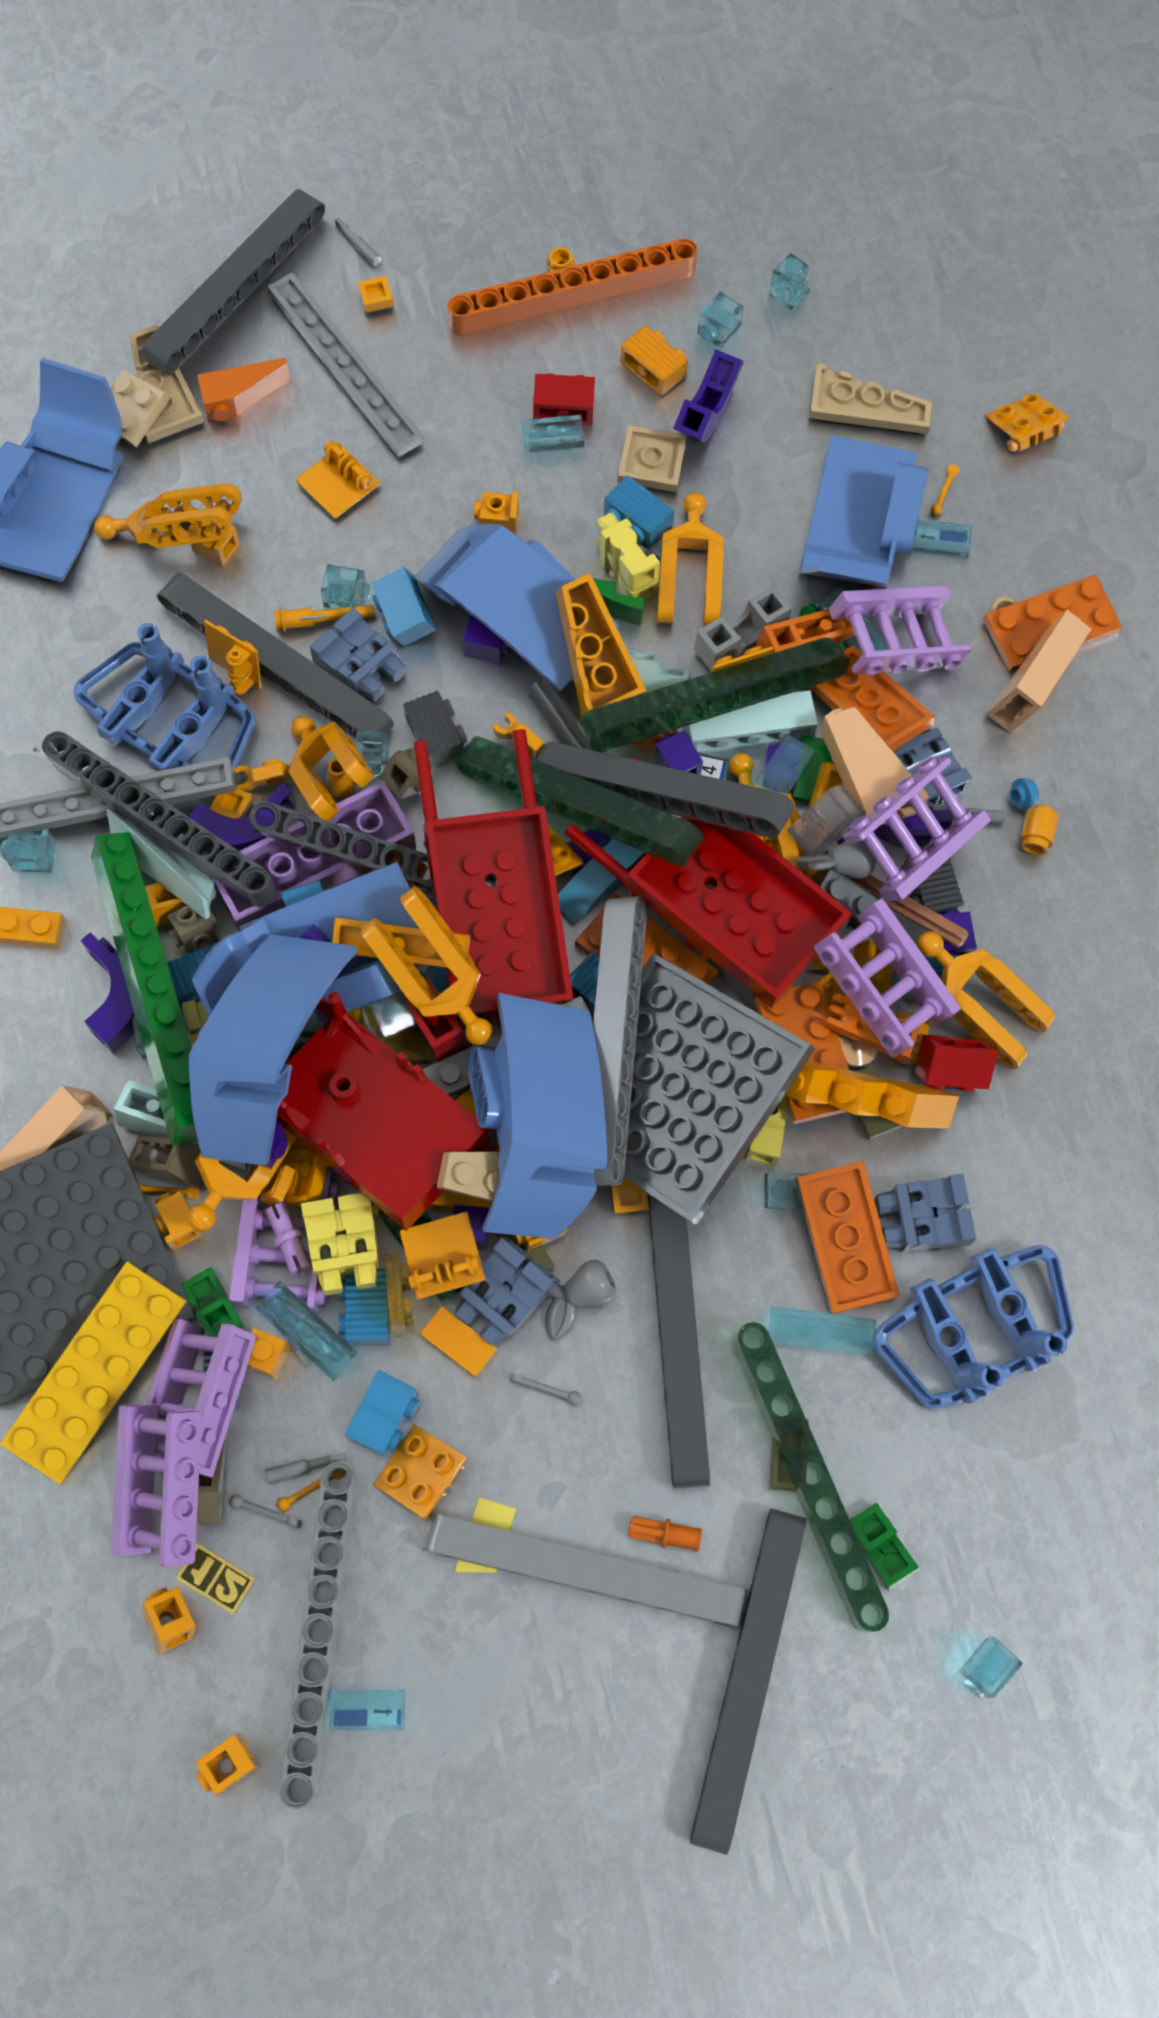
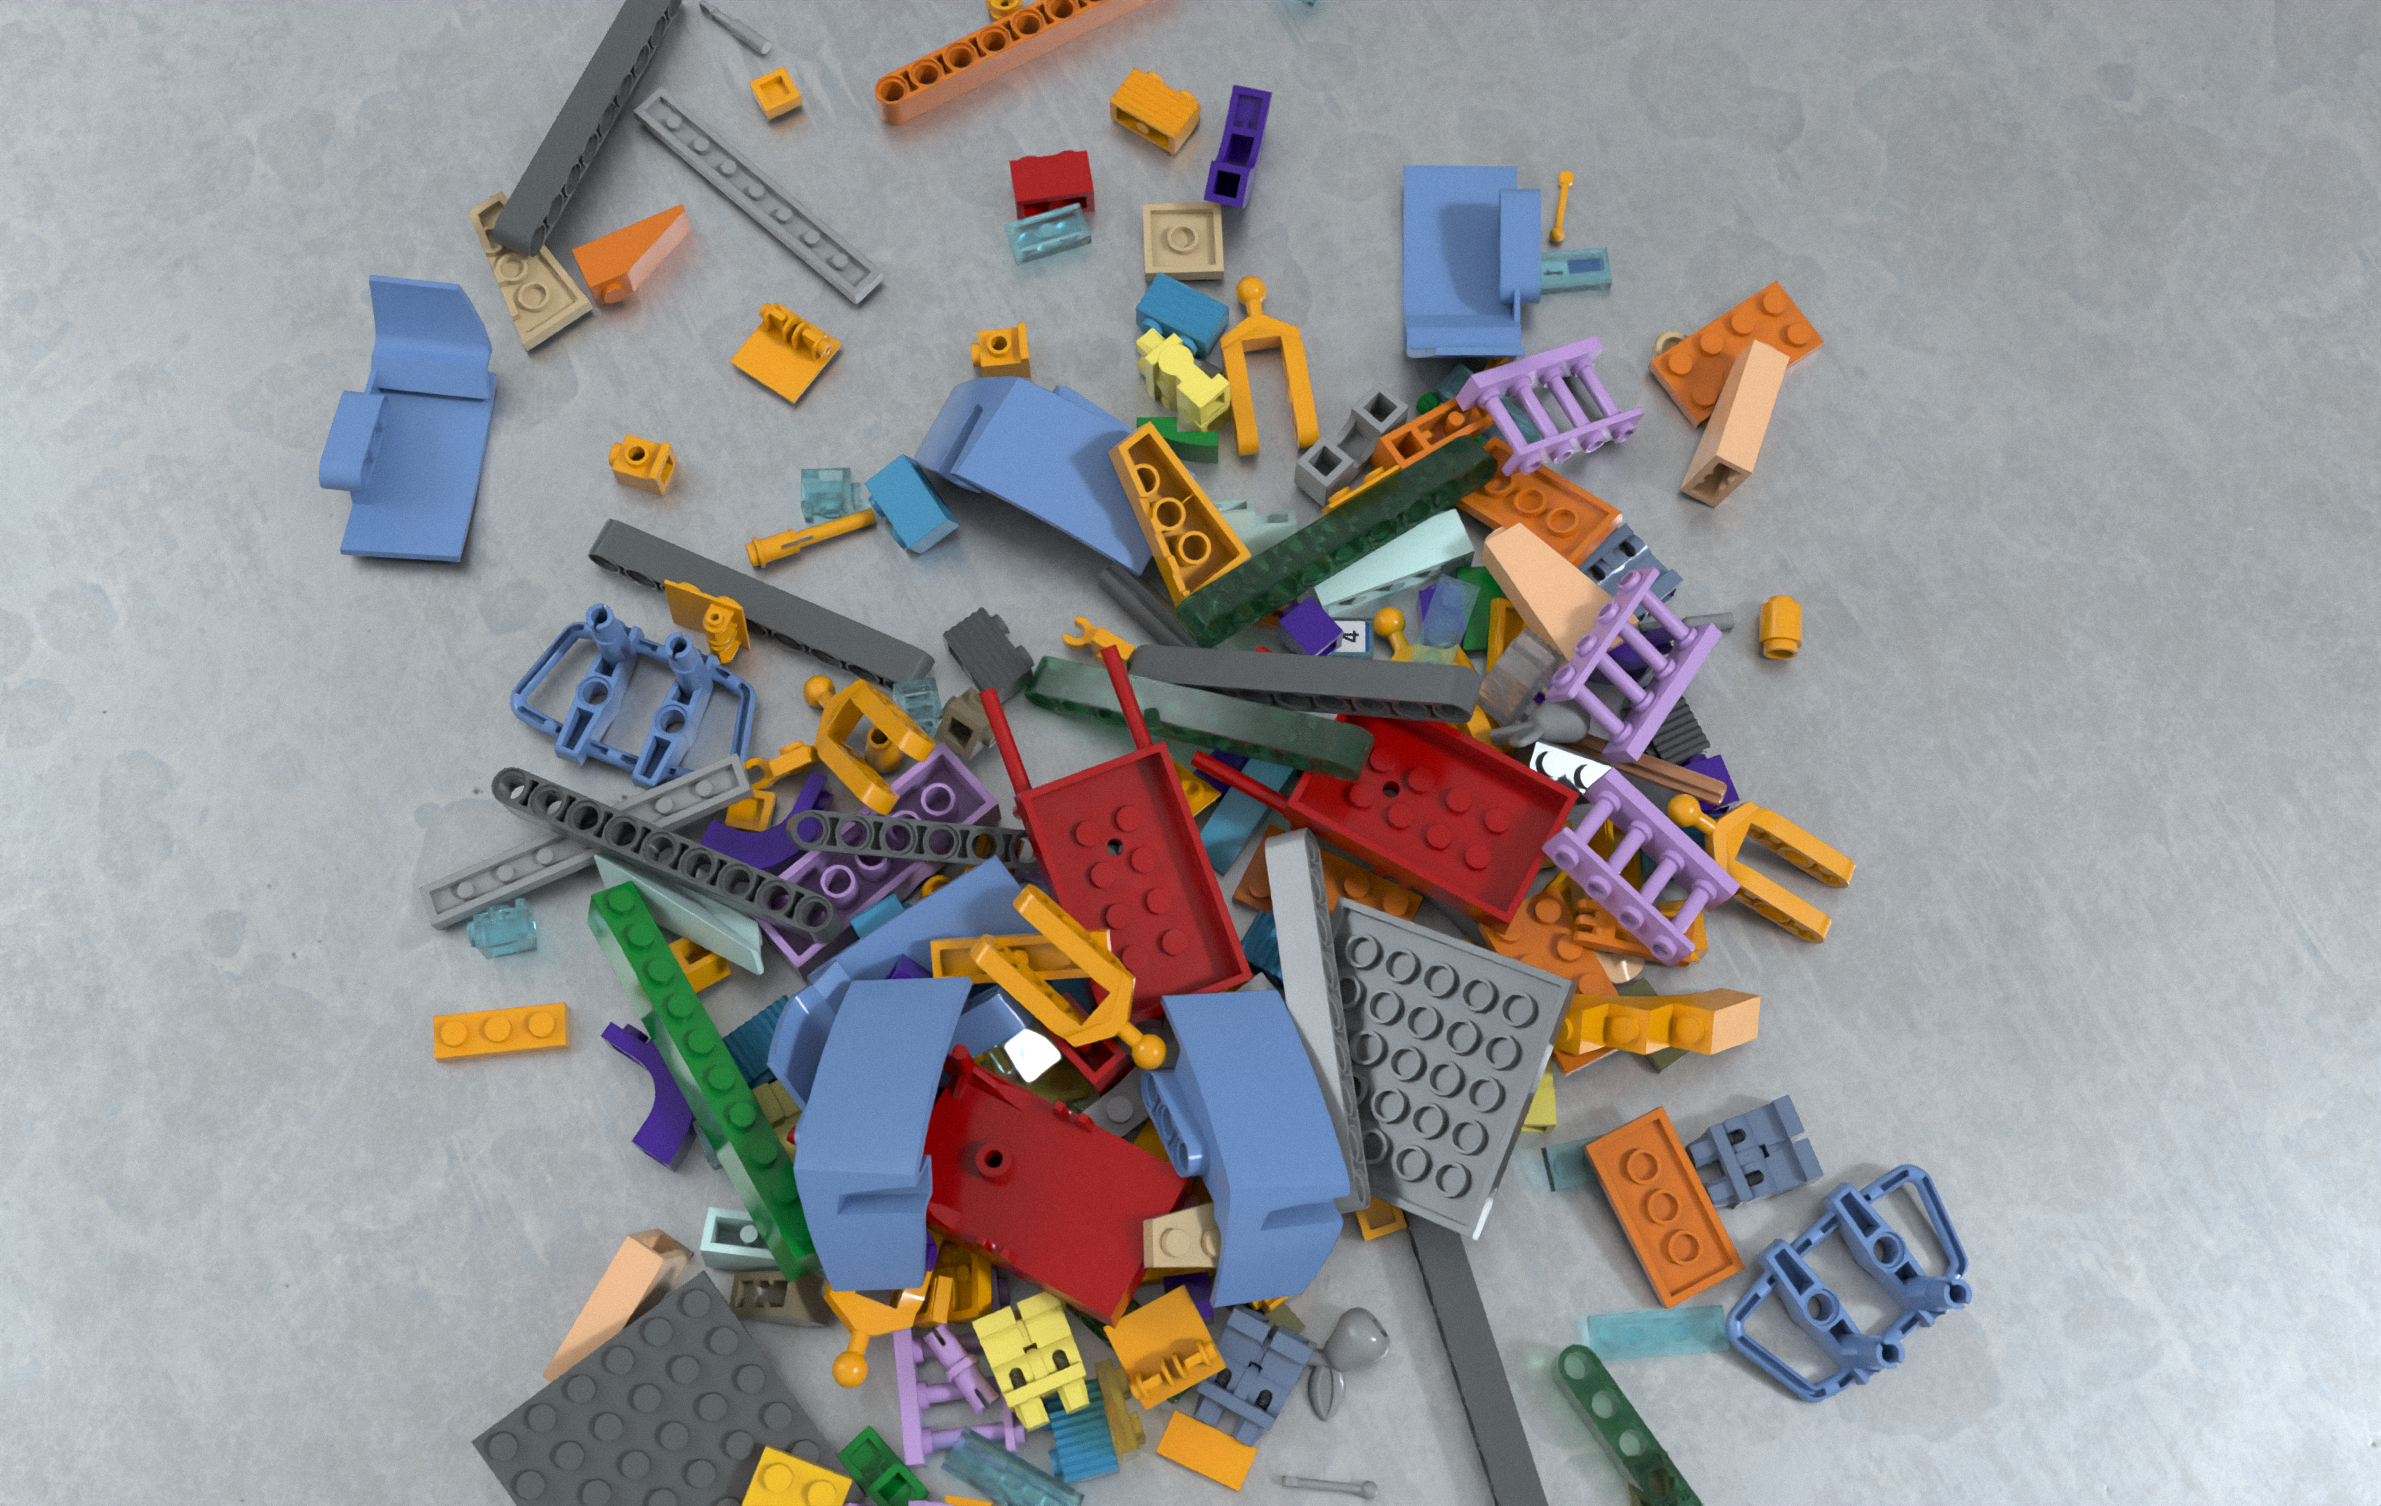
camera: 10 degrees left, 0 degrees up
light orange piece [94,483,242,548] -> none
tan plate [110,369,170,448] -> none
light orange hinge [139,1183,201,1200] -> none
light orange brick [155,1191,204,1251] -> none
dark tan brick [167,905,219,954] -> none
sand blue hips [309,607,406,702] -> none
dark purple brick [463,615,510,664] -> none
clear light blue brick [697,291,744,348] -> none
tan wing [809,362,932,434] -> none
red brick [914,1034,998,1092] -> none
light orange hinge [985,393,1070,453] -> none
dark azure plate [1010,778,1039,810] -> none

